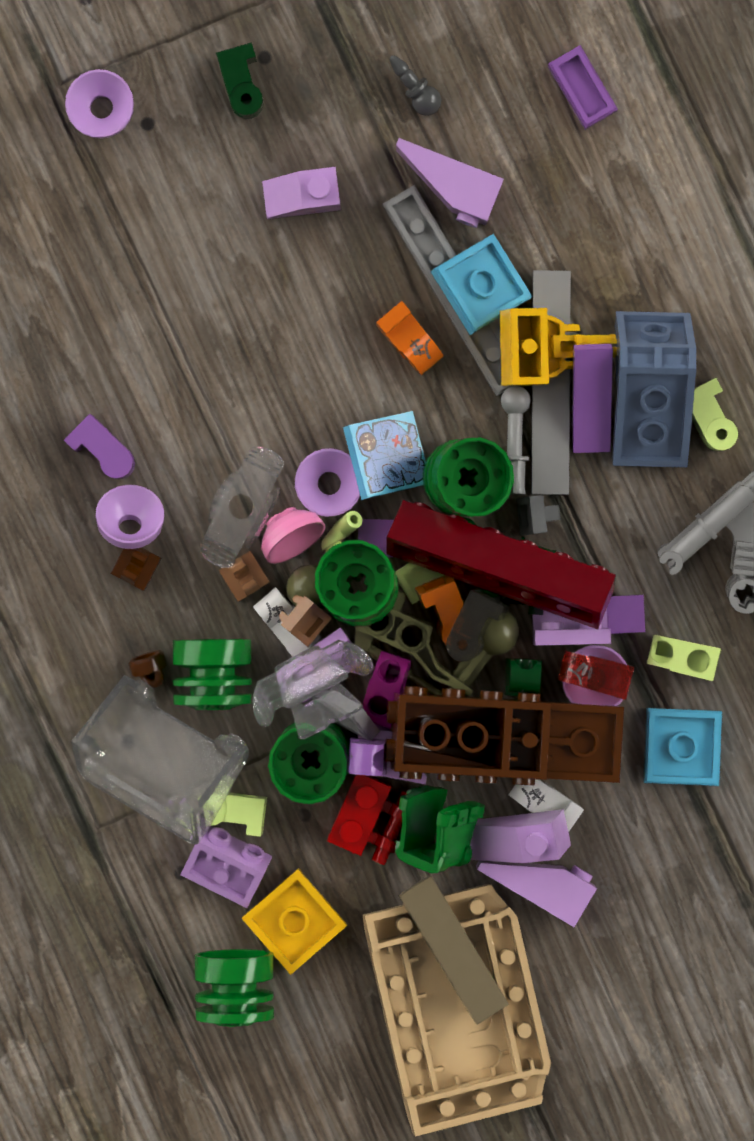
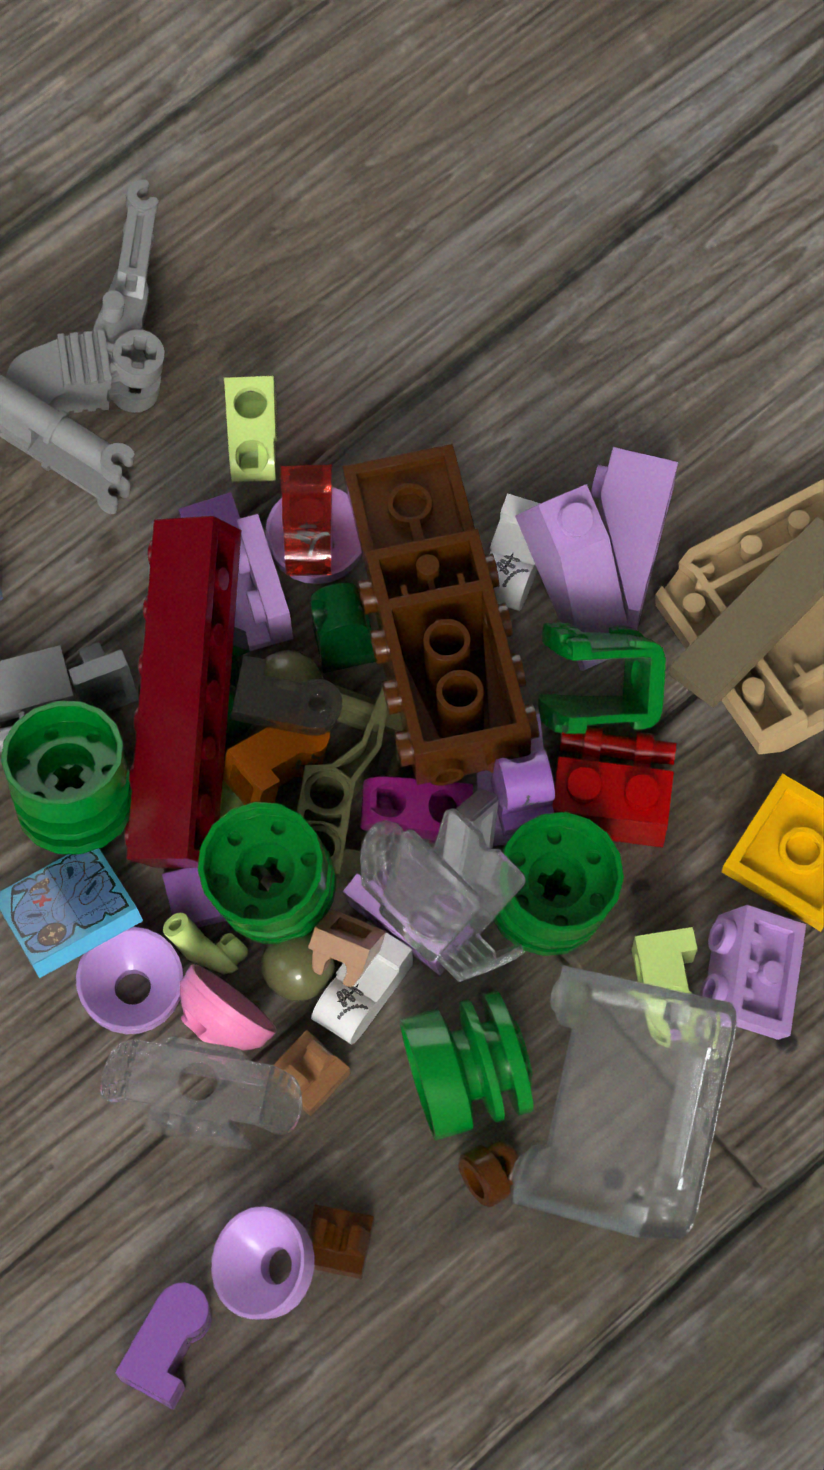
camera: 100 degrees left, 20 degrees down
medium azure tile [643,708,722,786] -> none

